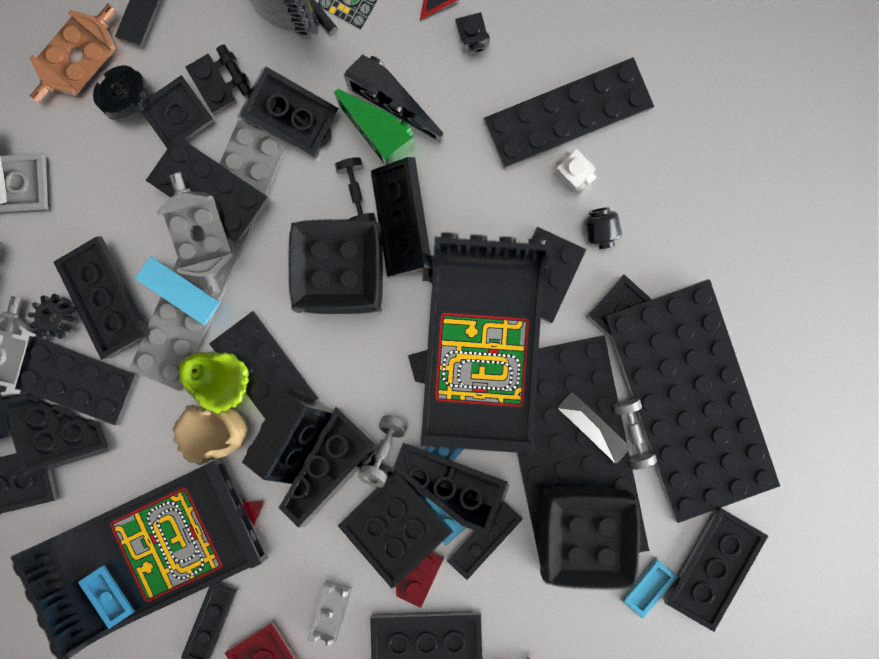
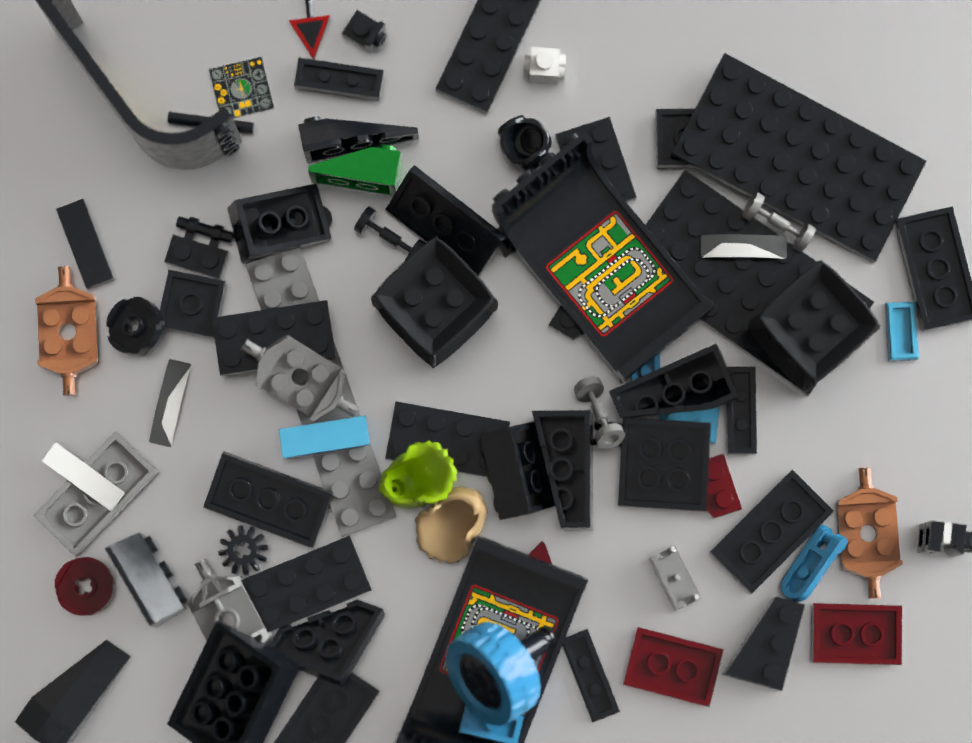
camera: 40 degrees left, 5 degrees down
black head [584,207,622,249] -> none
none -> dark grey sticker [149,359,191,447]
none -> black plate [294,57,384,100]
none -> dark azure wheel [446,622,556,726]
none -> black hair [497,115,552,172]

